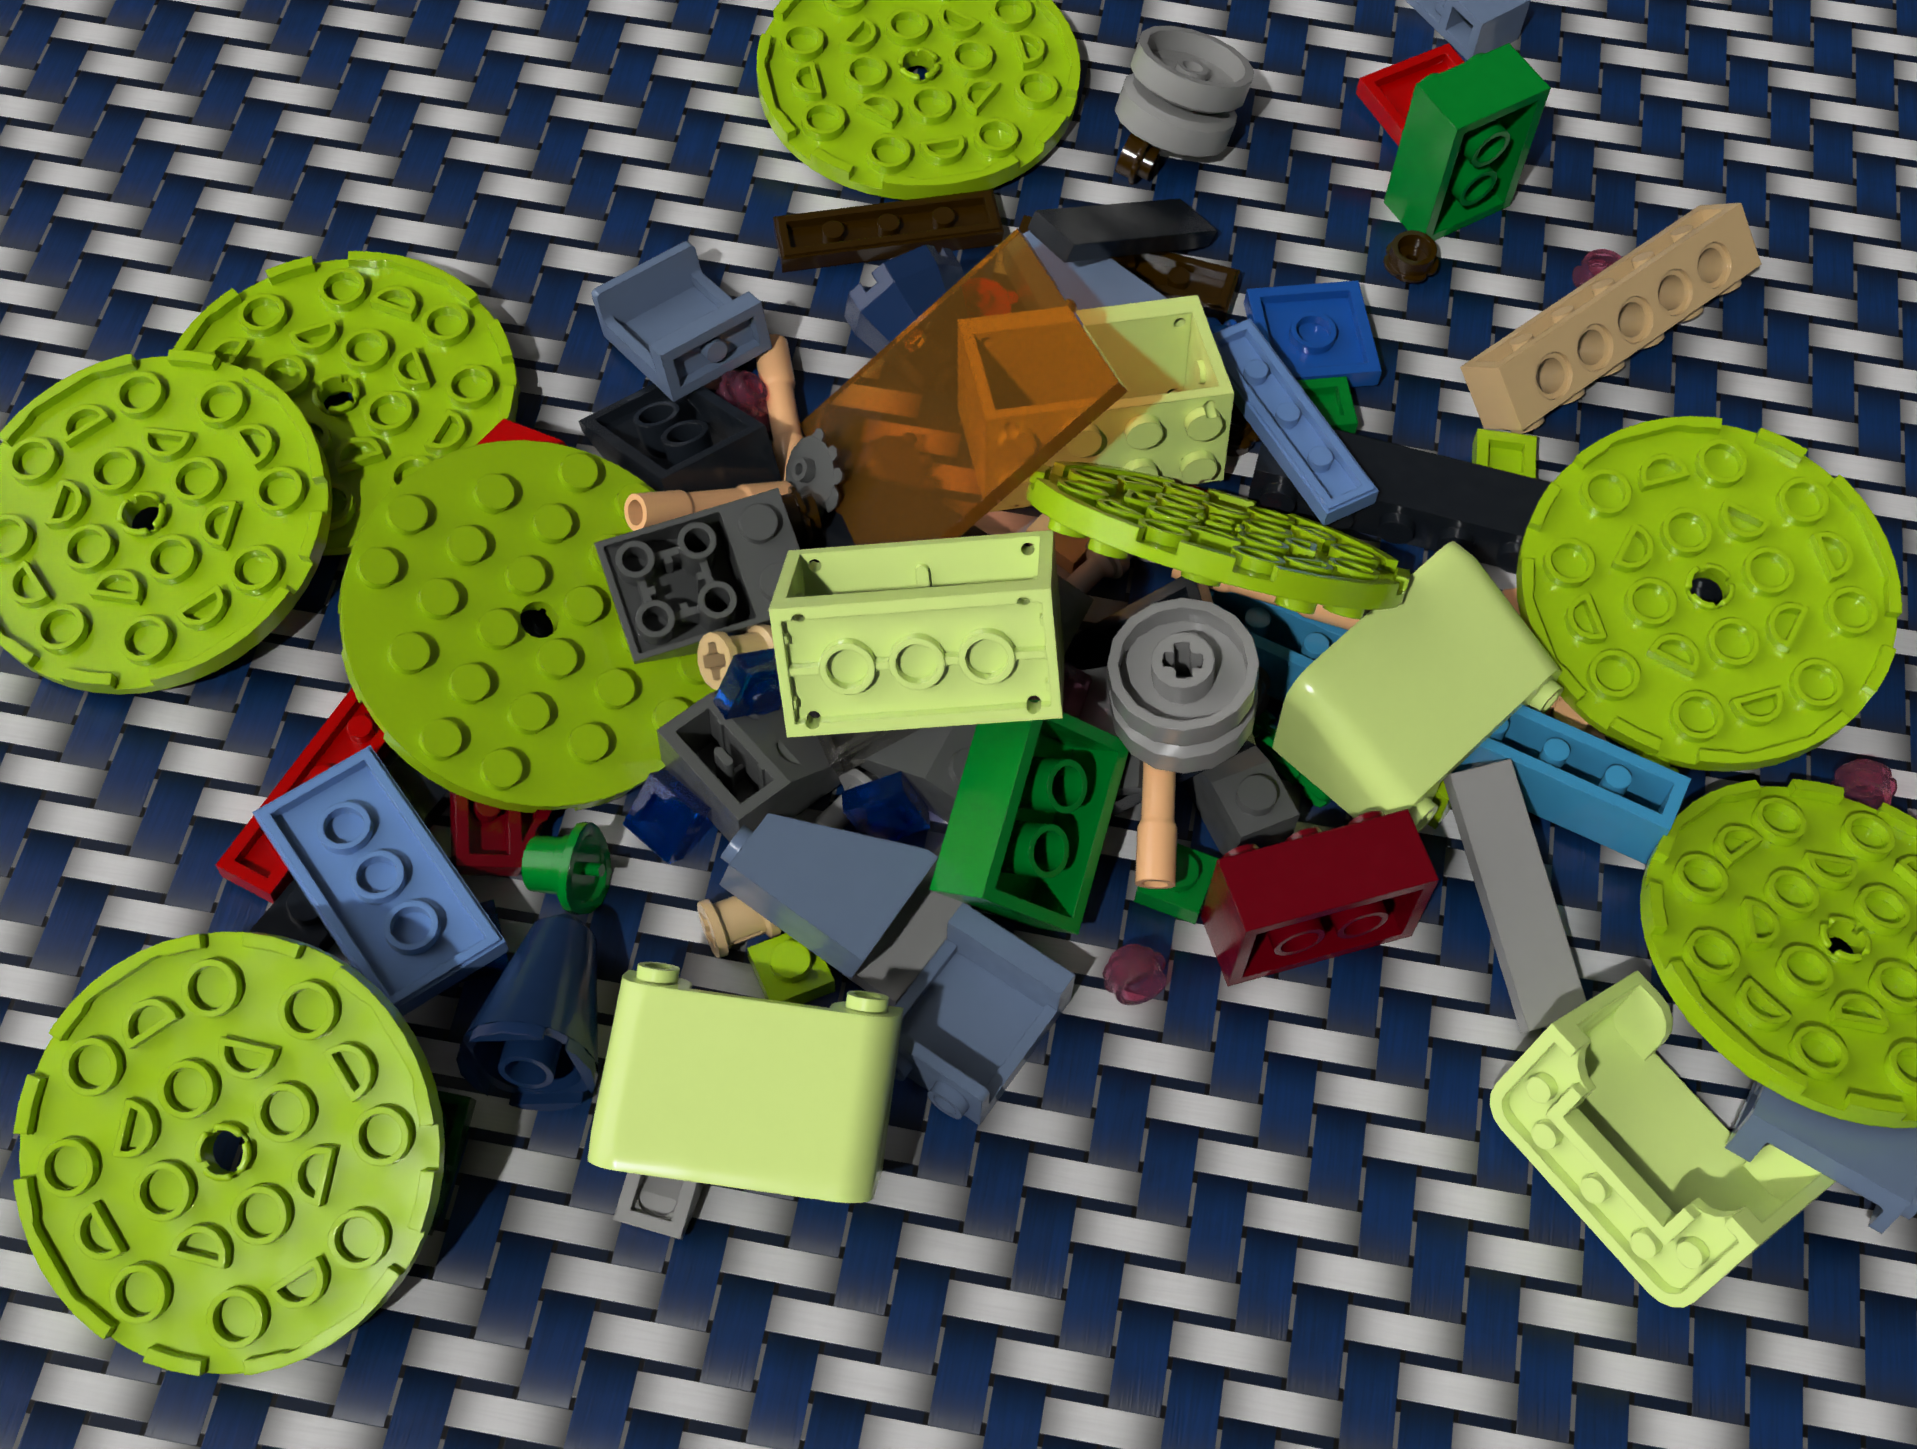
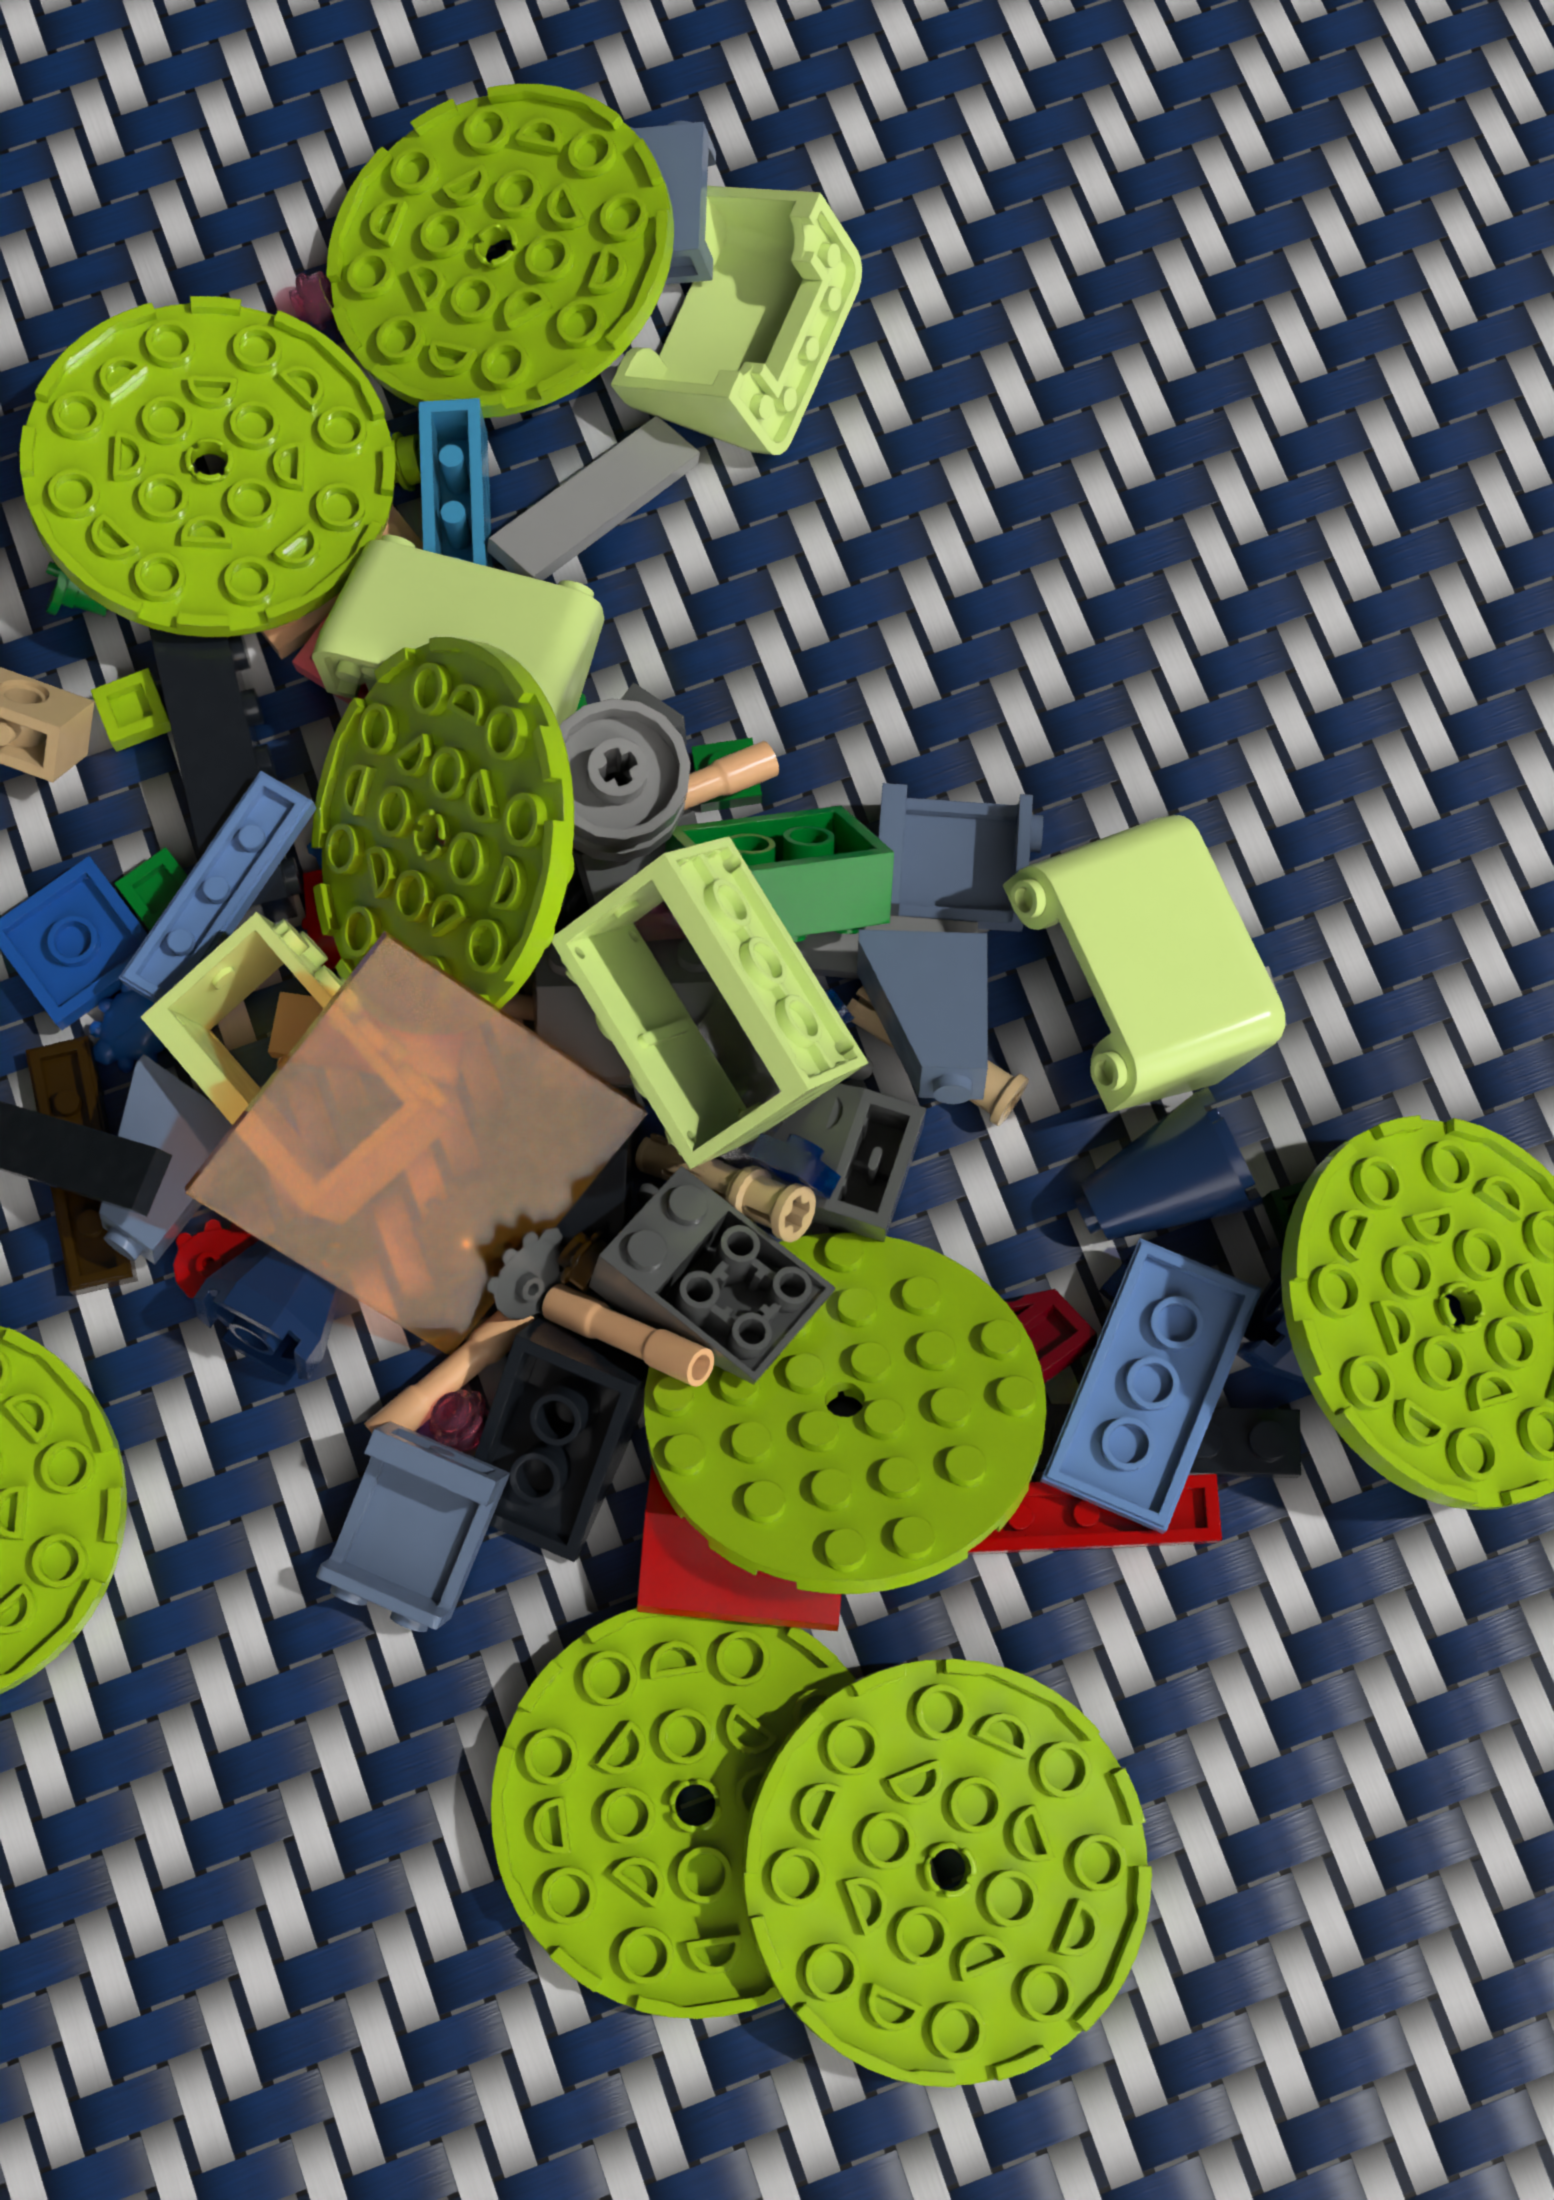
camera: 115 degrees left, 15 degrees up
green piece [521,822,612,915] -> none
clear blue plate [622,769,711,864] -> none
lime plate [747,933,835,1004] -> none
dark brown tile [773,189,1004,273] -> none
clear pink plate [1102,944,1166,1005] -> none
dark red brick [1201,809,1439,986] -> none

